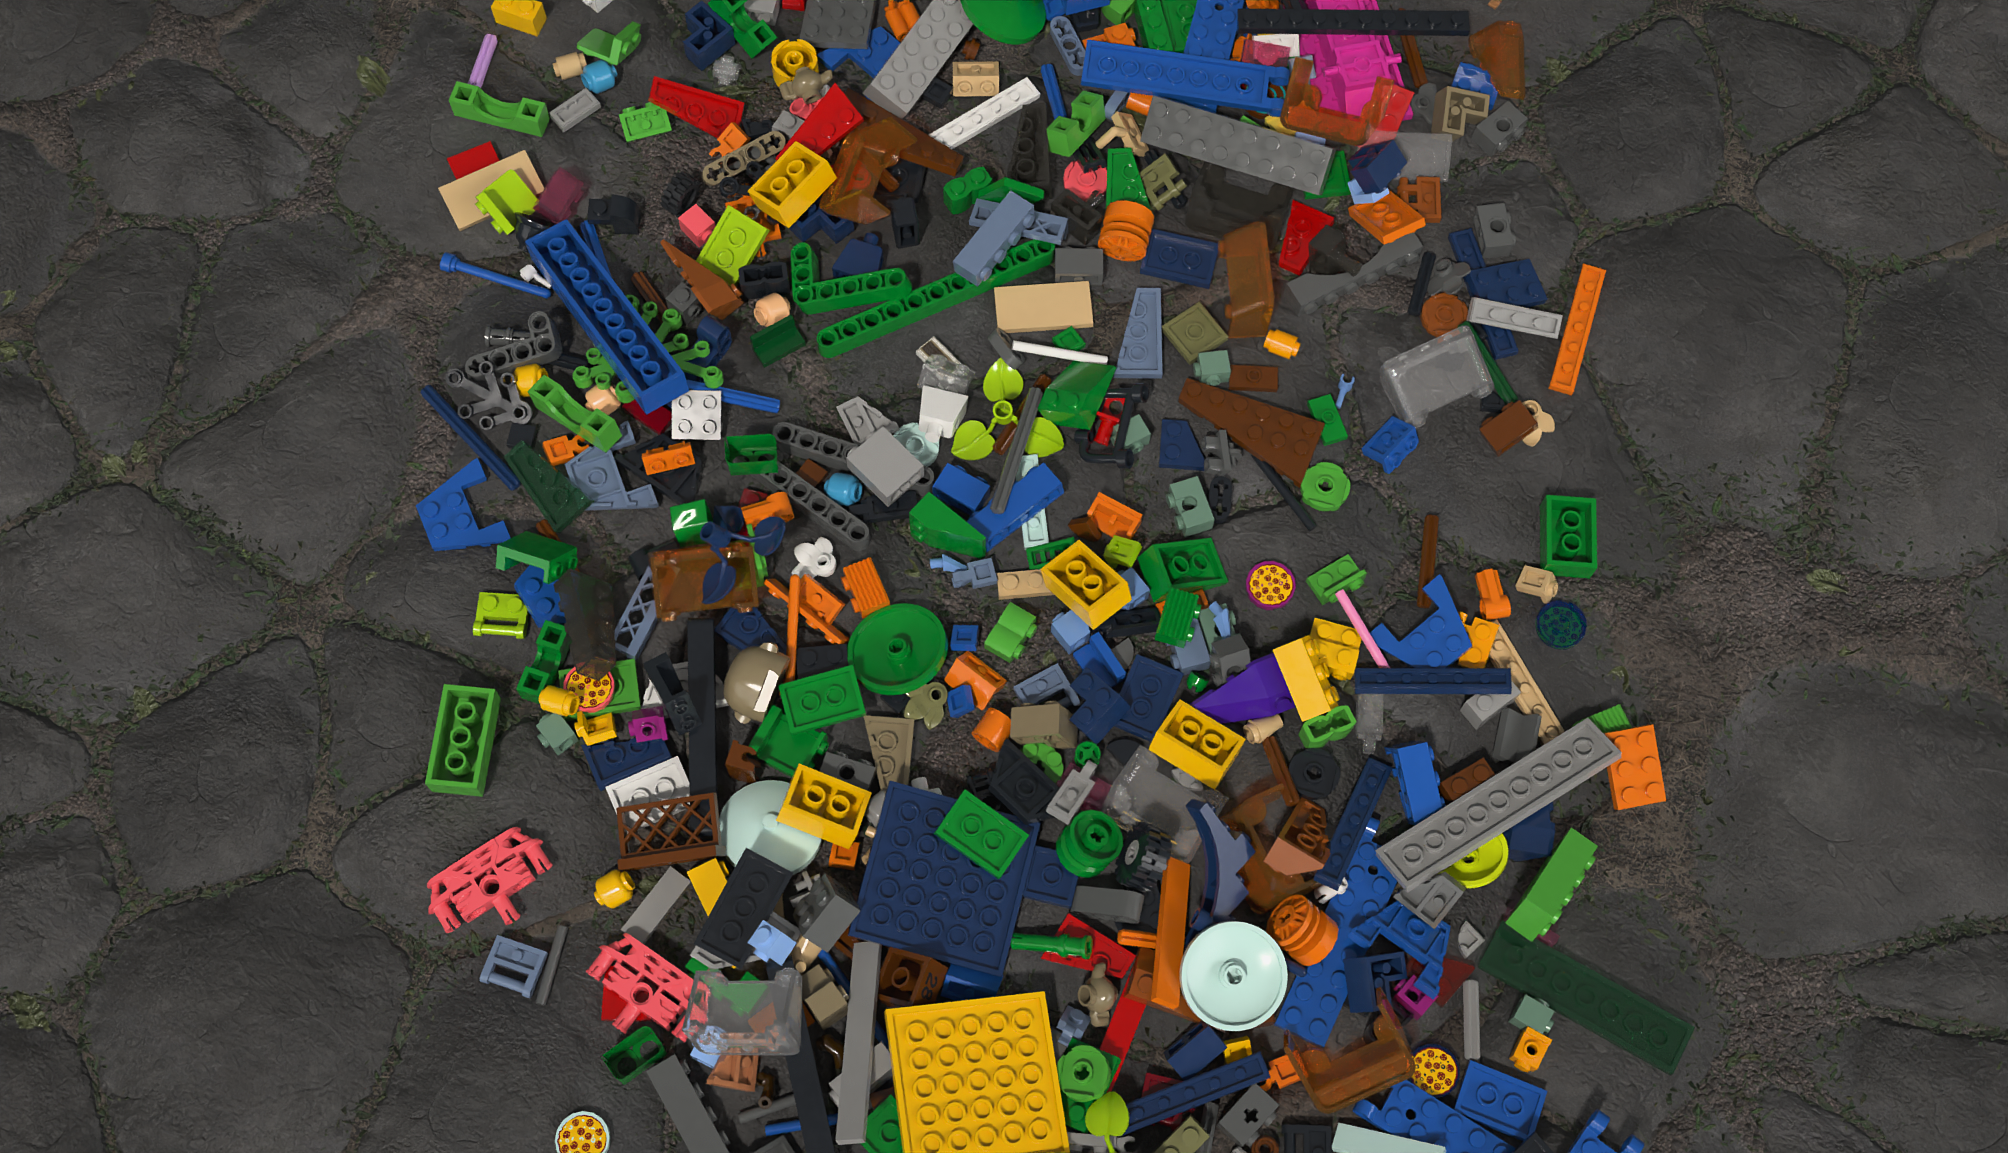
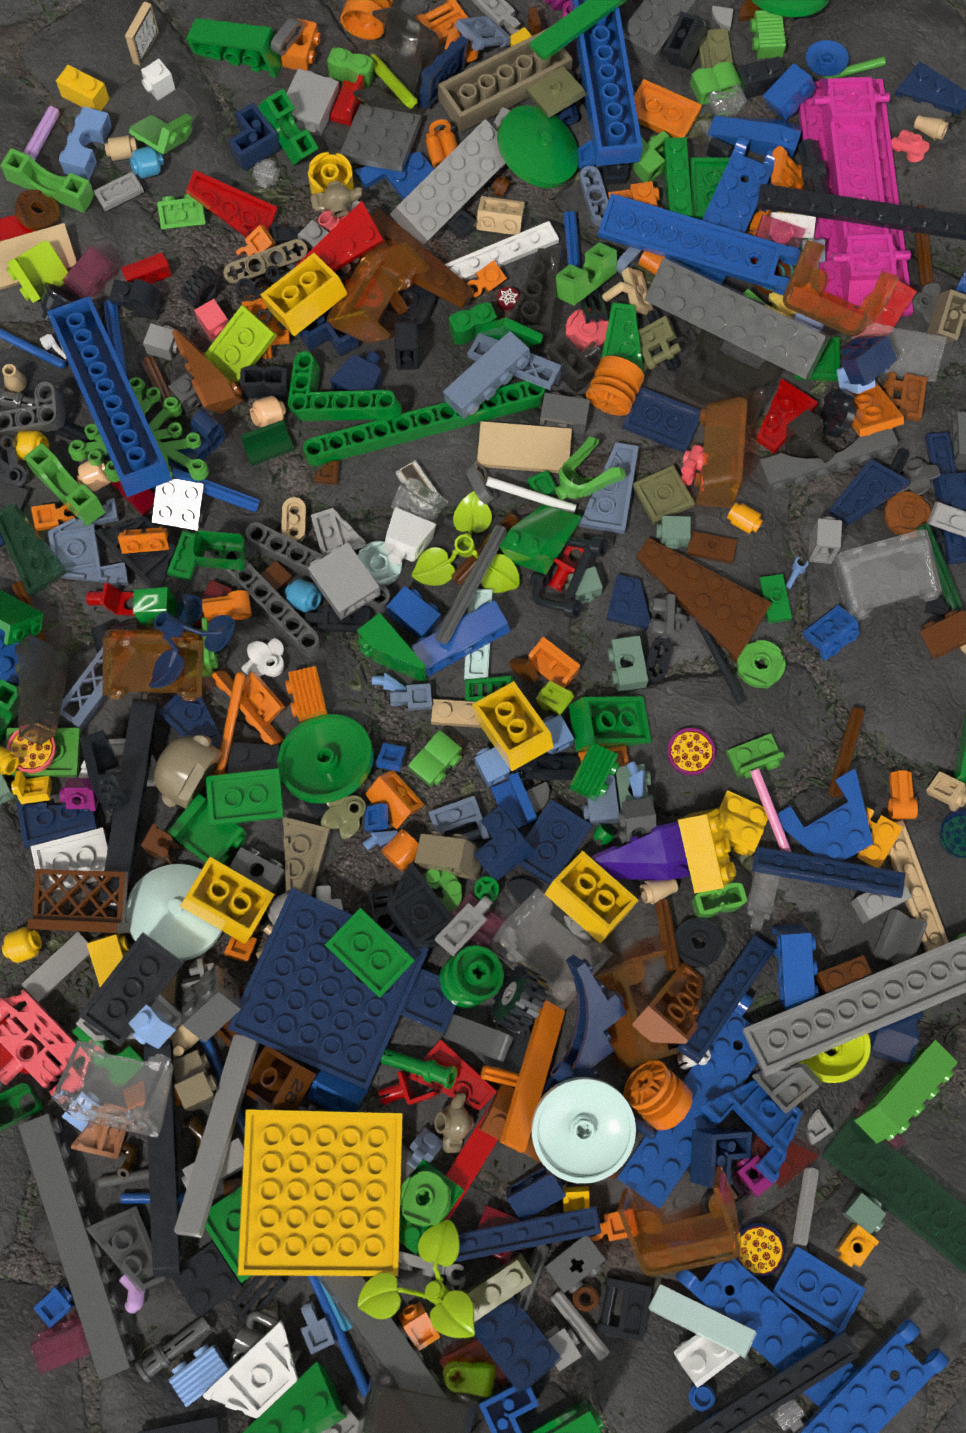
camera: 10 degrees right, 5 degrees up
none -> tan cone [2,364,27,393]
none -> reddish brown tile [14,190,60,231]
none -> medium blue arch [59,106,112,180]
none -> red bracket [86,582,135,616]
none -> red panel [121,253,172,284]
none -> light grey brick [143,324,179,361]
none -> green plate [167,531,201,581]
none -> tan plate [282,497,306,543]
none -> reddish brown tile [314,461,339,485]
none -> medium blue bar [362,830,398,850]
none -> red bracket [378,1071,439,1105]
none -> orange plate [467,260,507,298]
none -> dark red tile [497,287,519,311]
none -> bright green piece [555,436,626,500]
none -> coral plate [681,445,710,485]
none -> light grey brick [808,517,842,564]
none -> black plate [816,390,856,438]
none -> dark blue wing [829,459,909,526]

